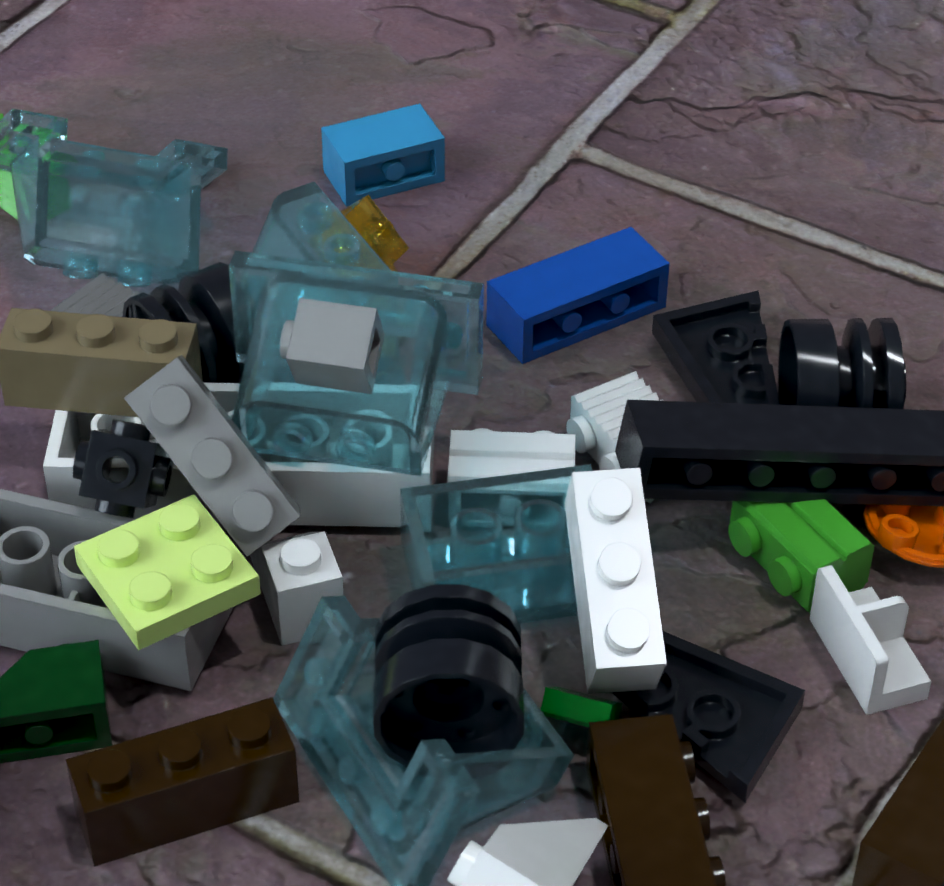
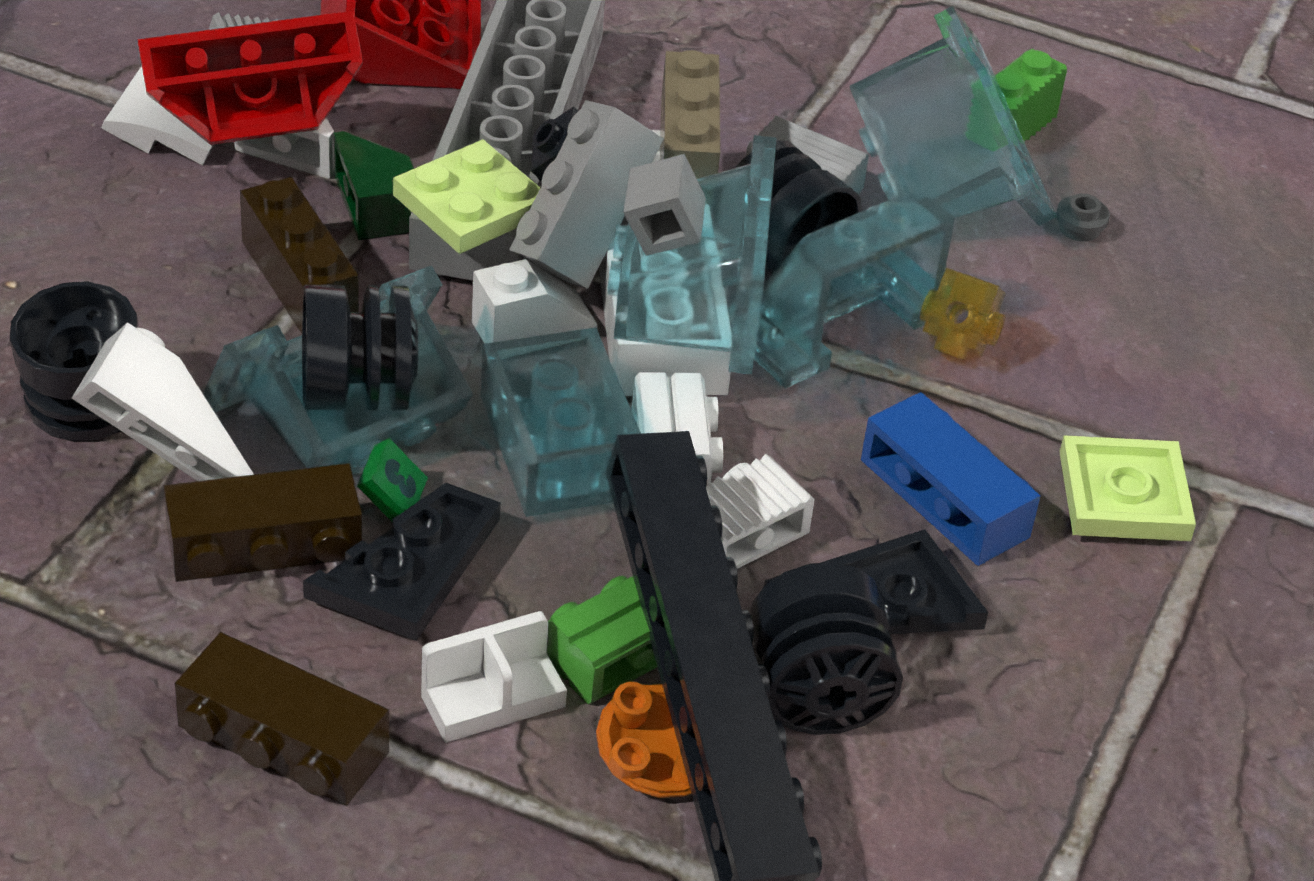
camera: 80 degrees right, 0 degrees up
dark azure panel [321,104,445,206] -> none
white brick [564,468,667,694] -> none
none -> yellowish green plate [1060,435,1196,541]

